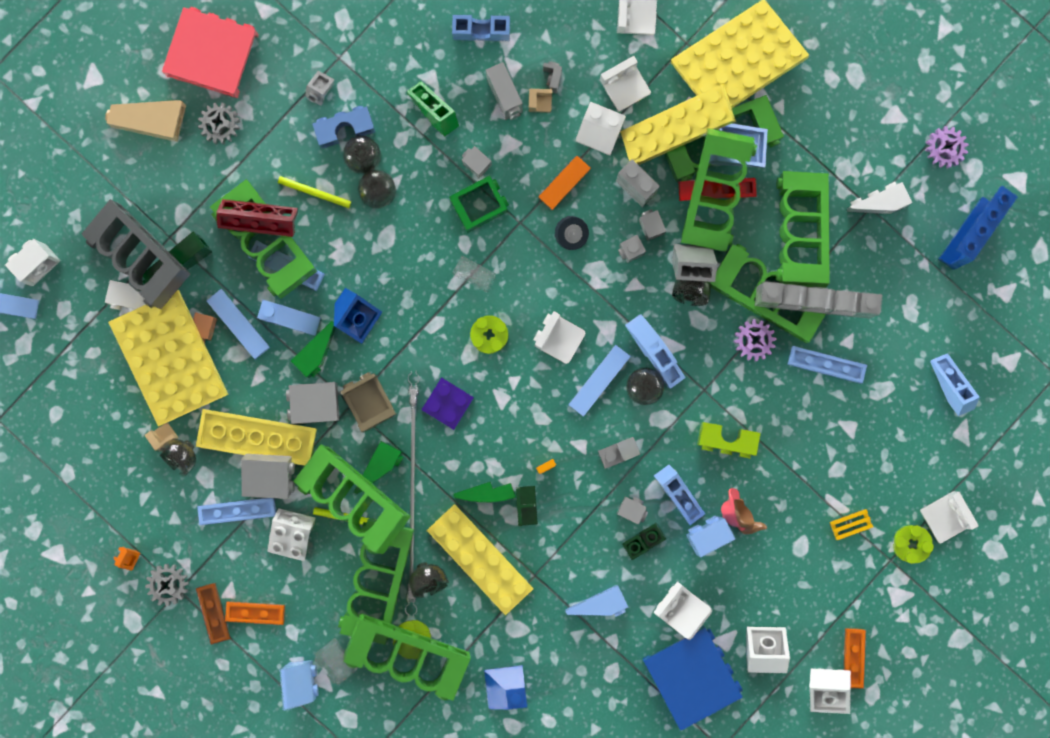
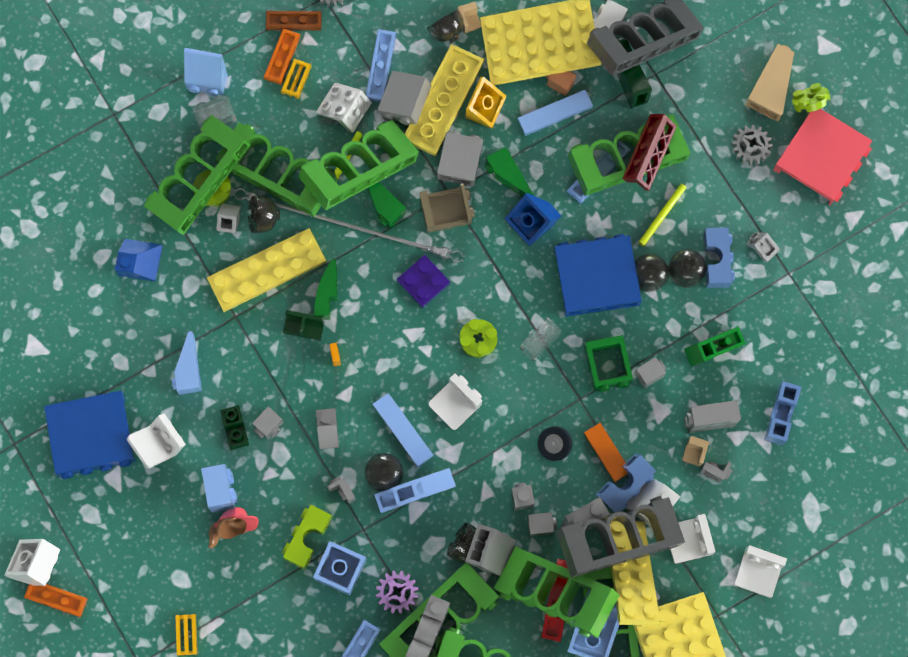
camera: 100 degrees right, 10 degrees down
light blue slope [257,300,321,336] -> none
light blue slope [654,465,705,525] -> none
white slope [746,627,790,673] -> none
none -> light grey brick [217,204,241,233]
none -> yellow tile [281,59,312,99]
none -> light blue brick [313,541,367,596]
none -> light grey bracket [327,477,356,504]
none -> yellow slope [466,77,506,128]
none -> blue panel [554,234,642,317]
none -> dark grey fence [556,496,685,578]
none -> medium blue arch [596,453,656,513]
none -> lime plate [792,83,831,112]

